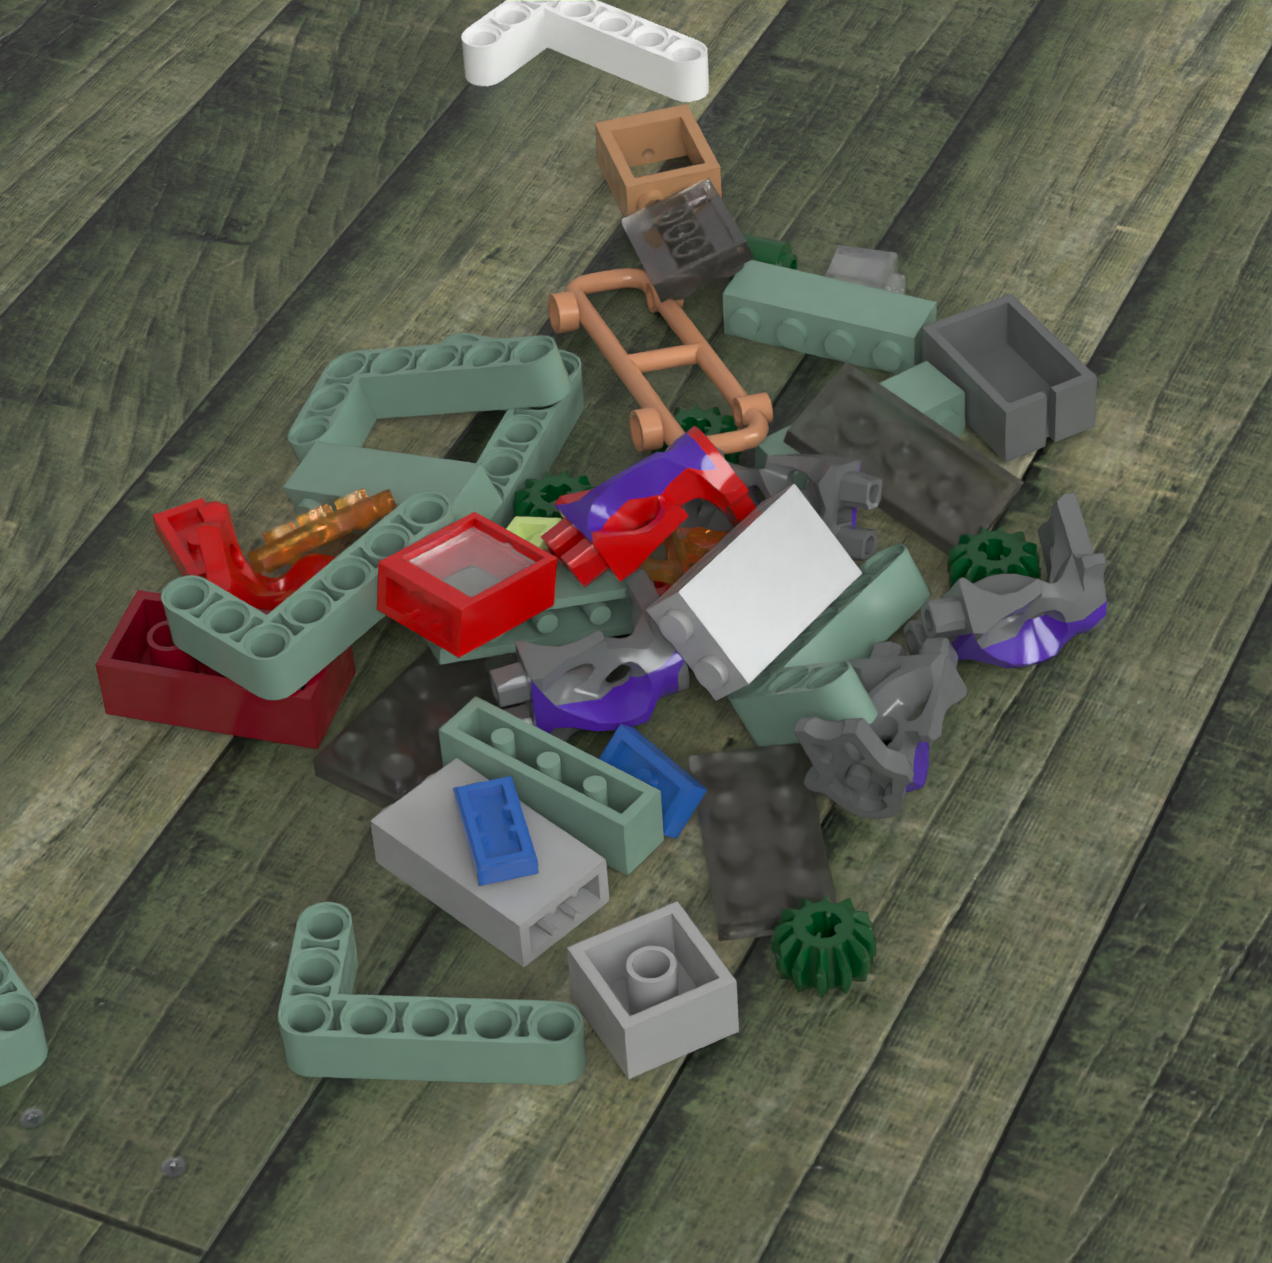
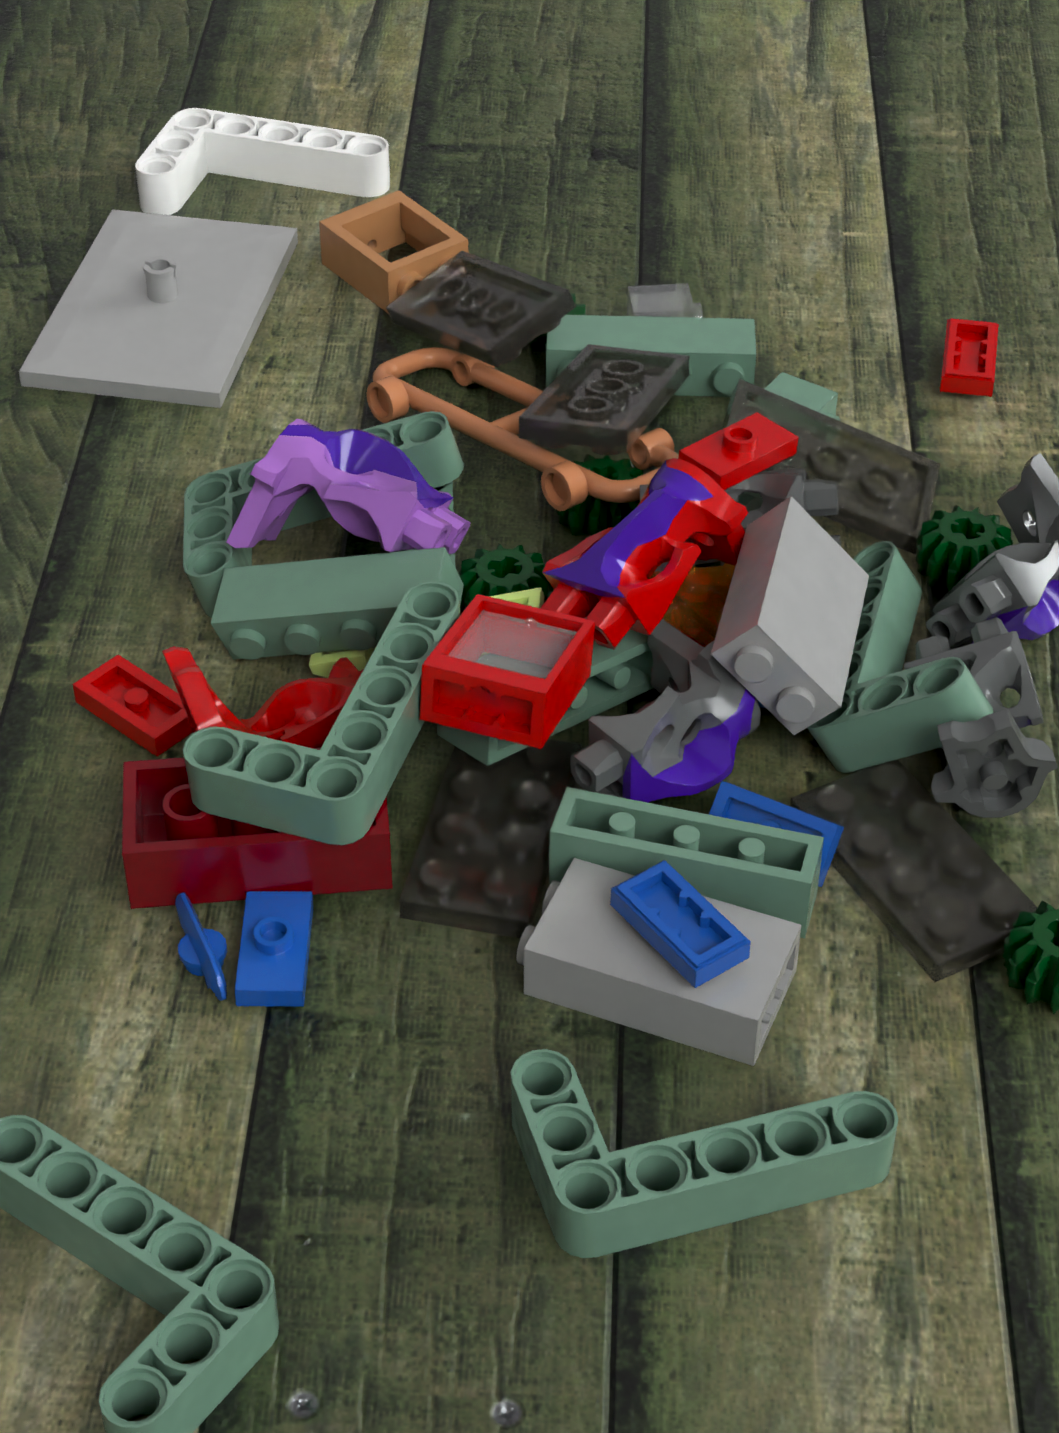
camera: 25 degrees left, 0 degrees up
clear orange plate [247,488,397,574] -> none
light grey brick [567,901,739,1079] -> none
dark grey piece [922,294,1097,462] -> none
none -> light grey piece [19,210,298,408]
none -> blue piece [175,892,228,1001]
none -> medium lavender hips [226,419,471,554]
none -> blue plate [235,891,313,1007]
none -> clear smoke plate [519,344,690,455]
none -> red plate [678,412,799,490]
none -> red plate [940,318,999,397]

